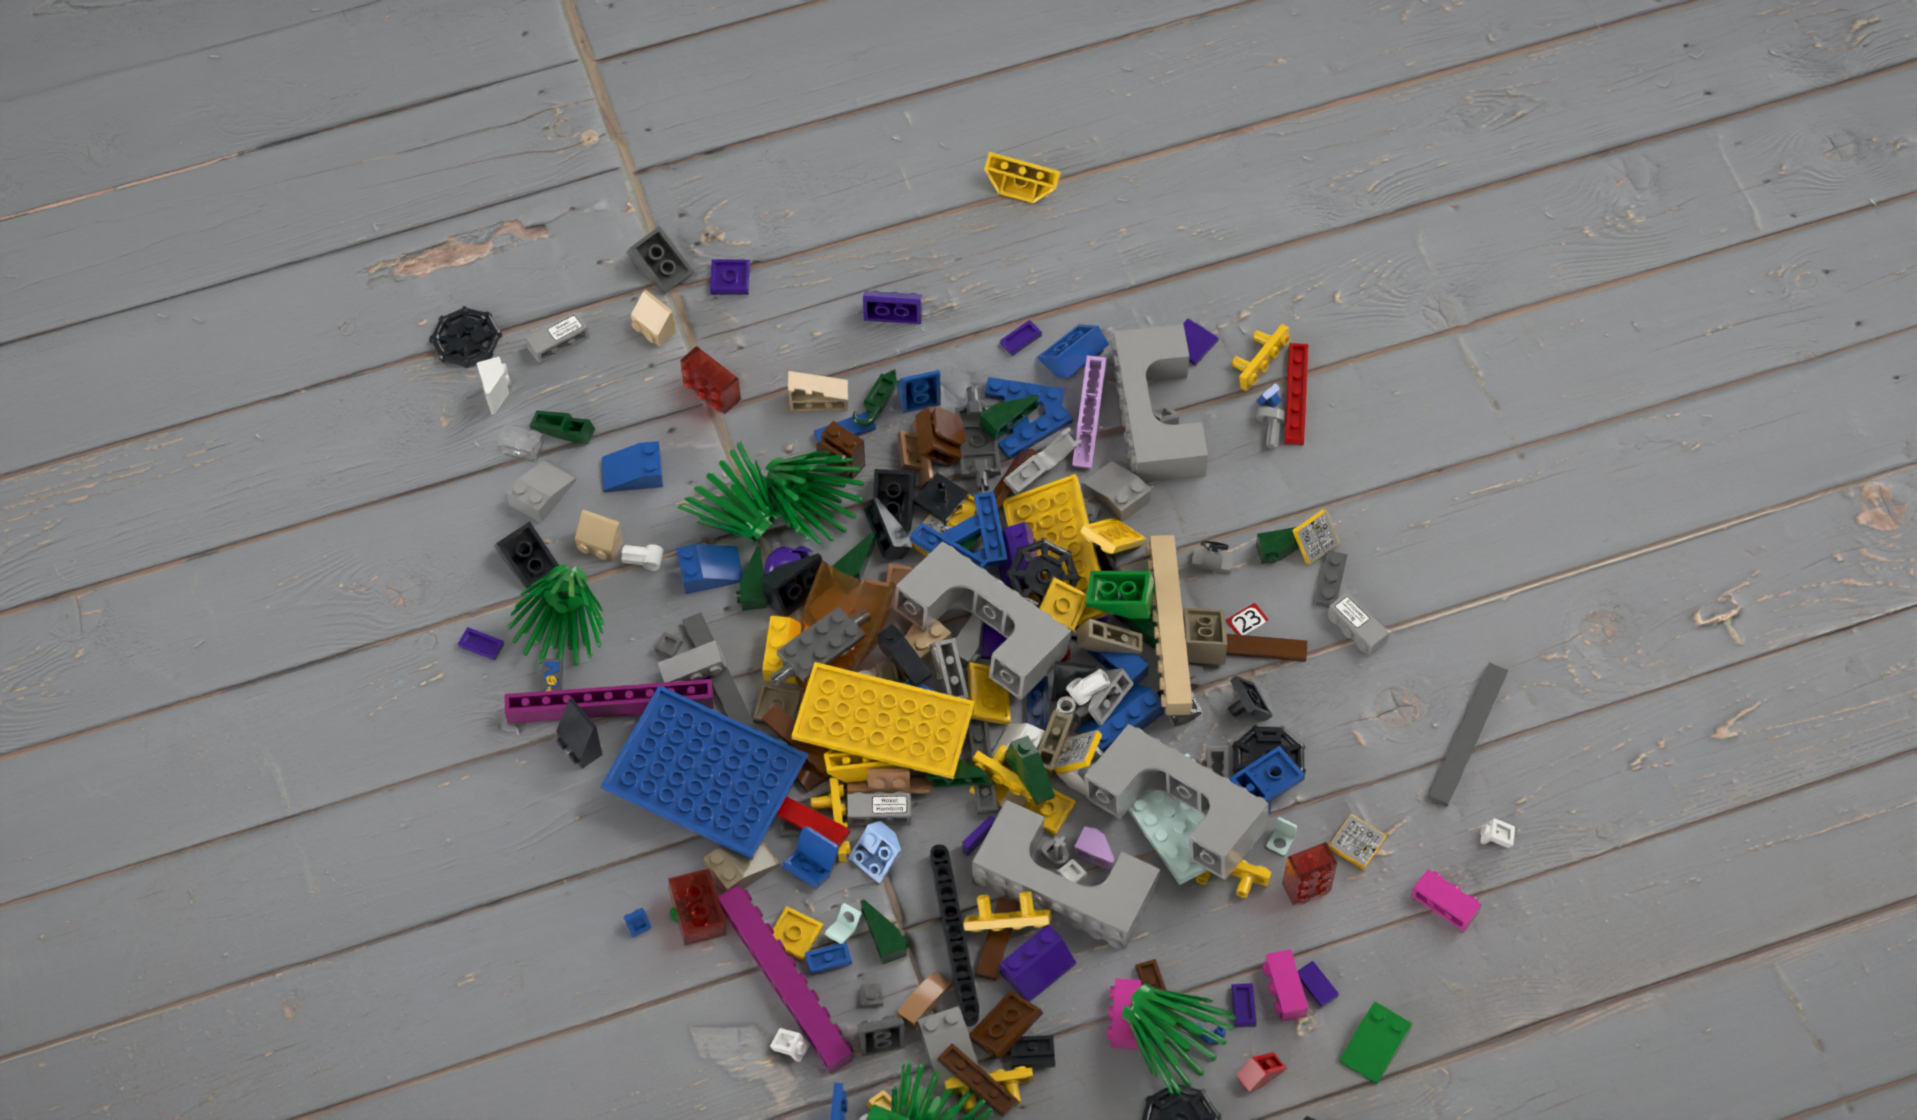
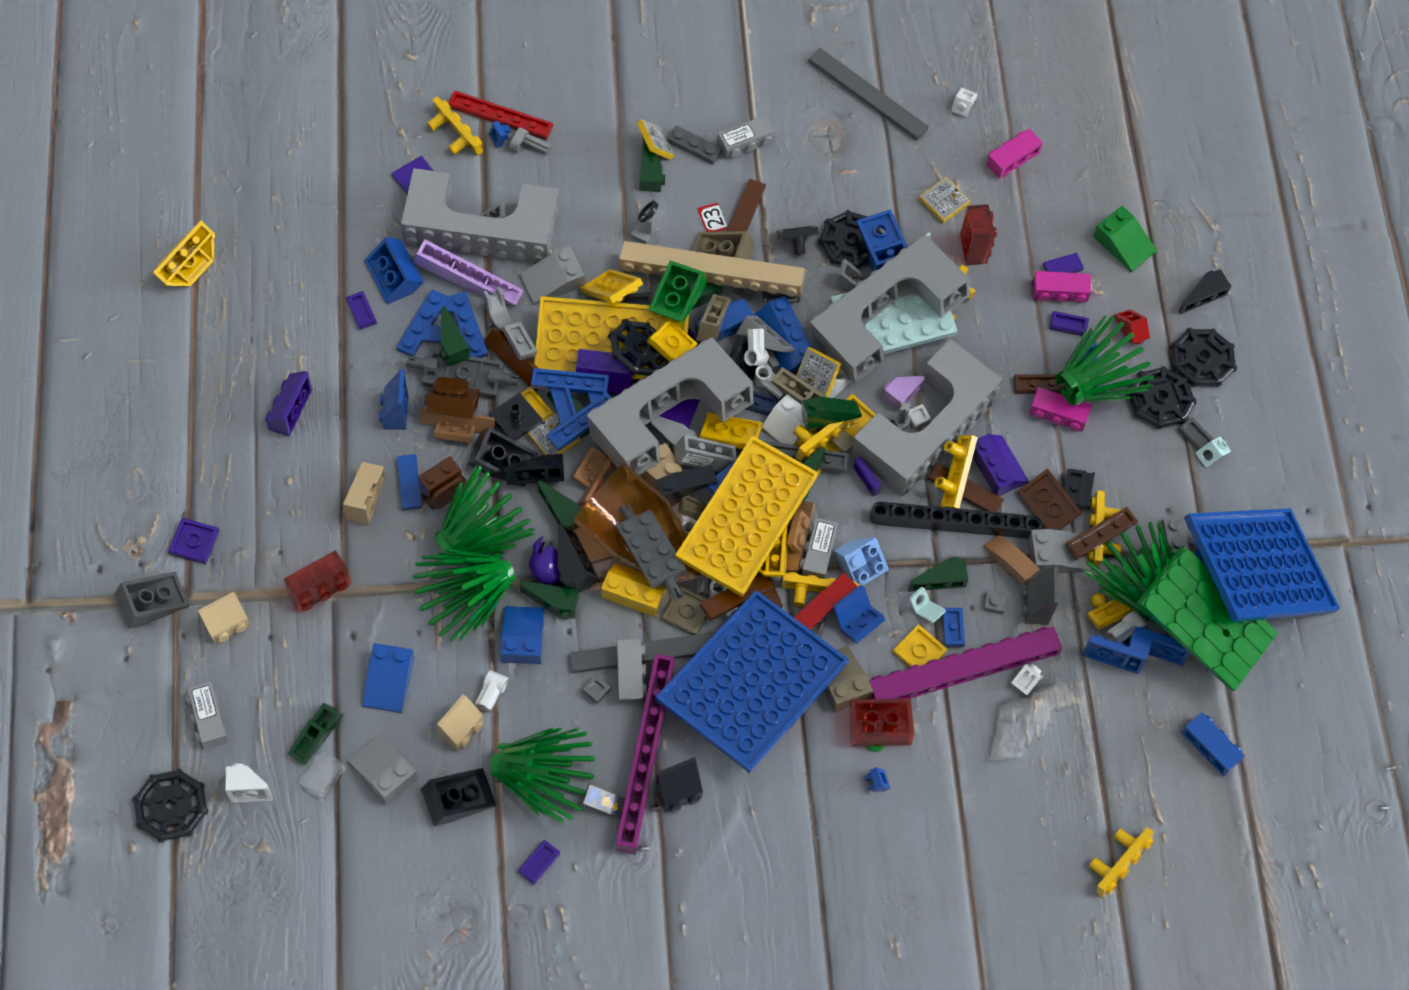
camera: 80 degrees left, 5 degrees up
dark green plate [852,369,899,426] -> none

